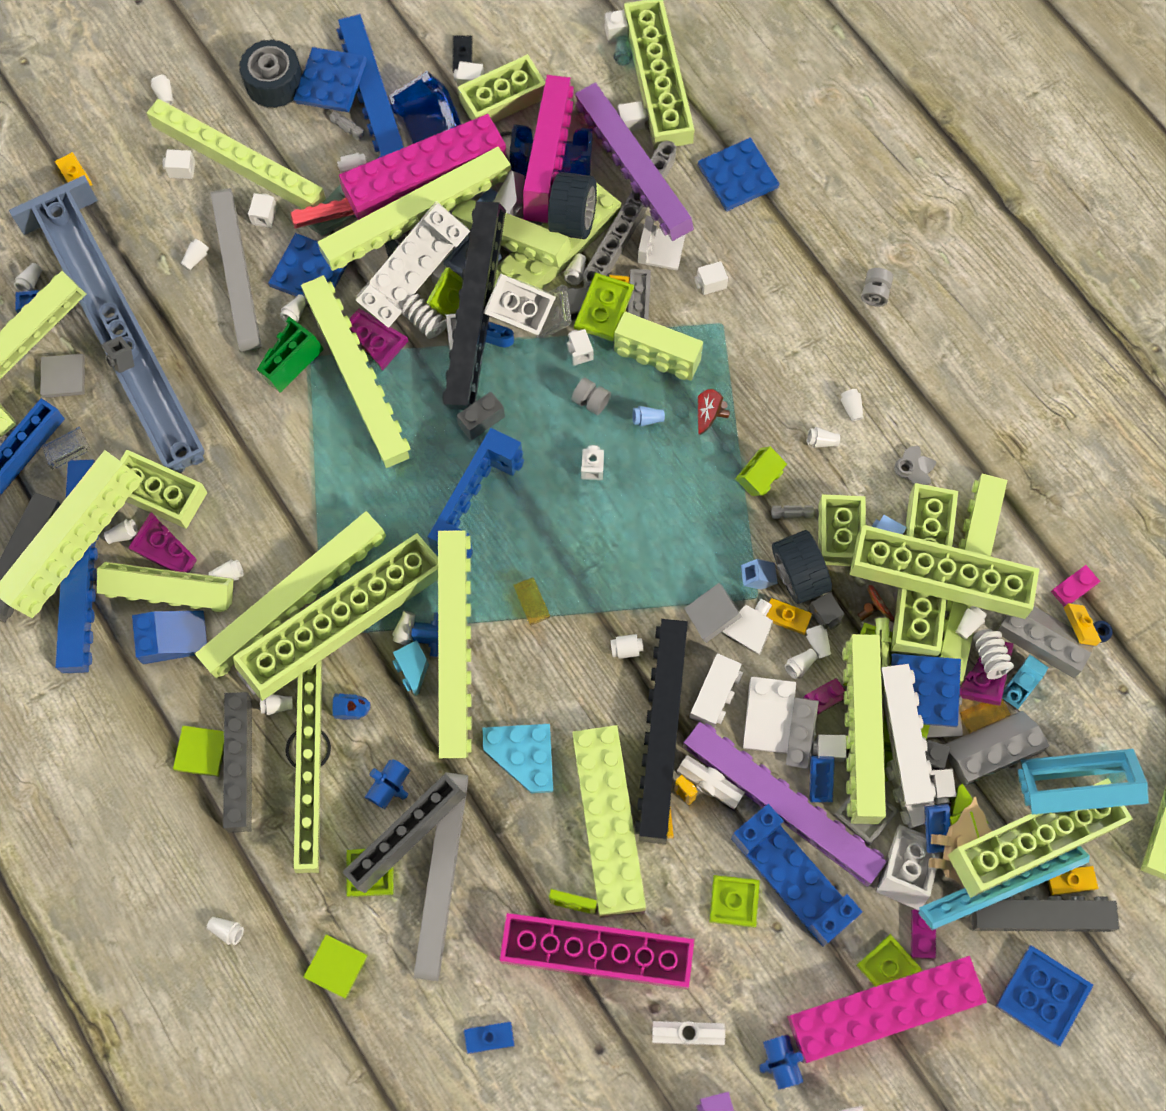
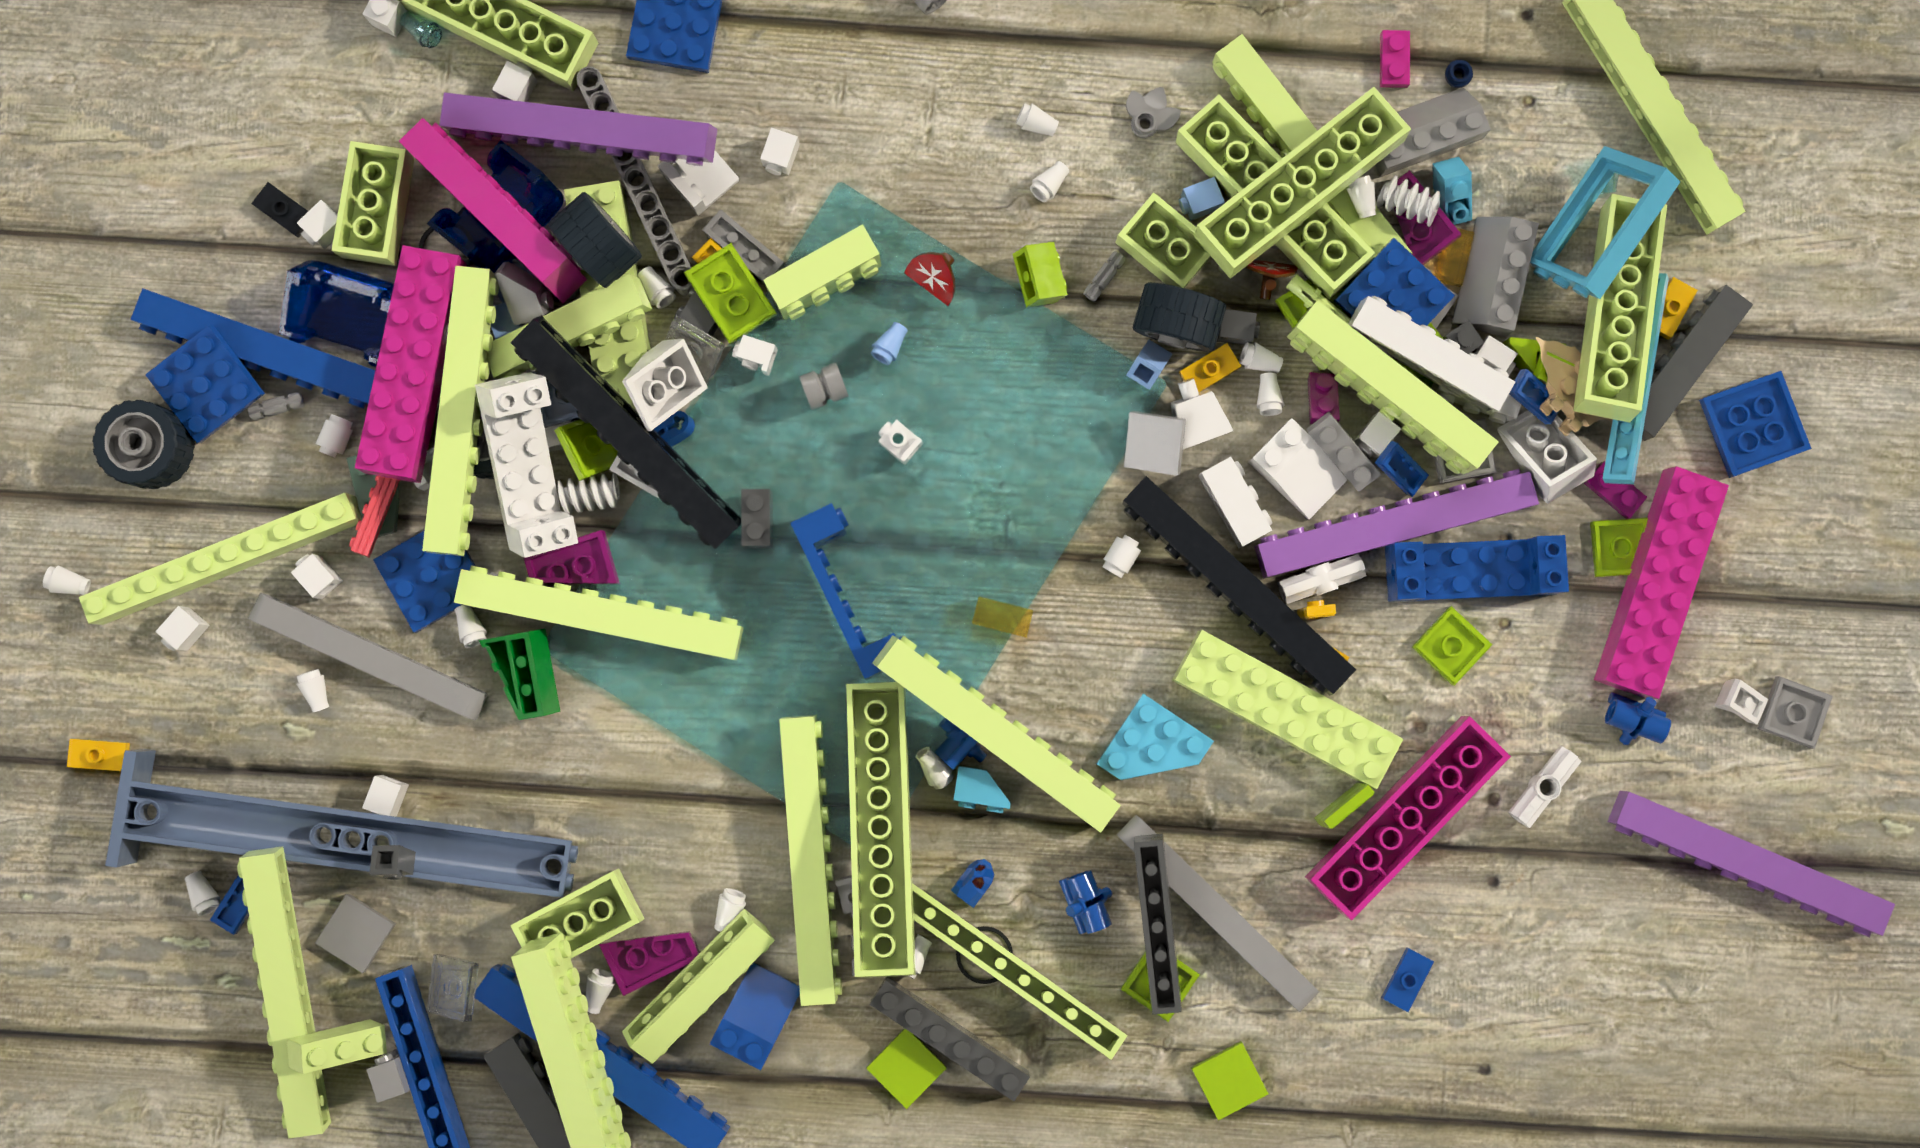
camera: 55 degrees left, 15 degrees up
yellow plate [1064,603,1101,646] -> none
none -> white brick [362,775,409,817]

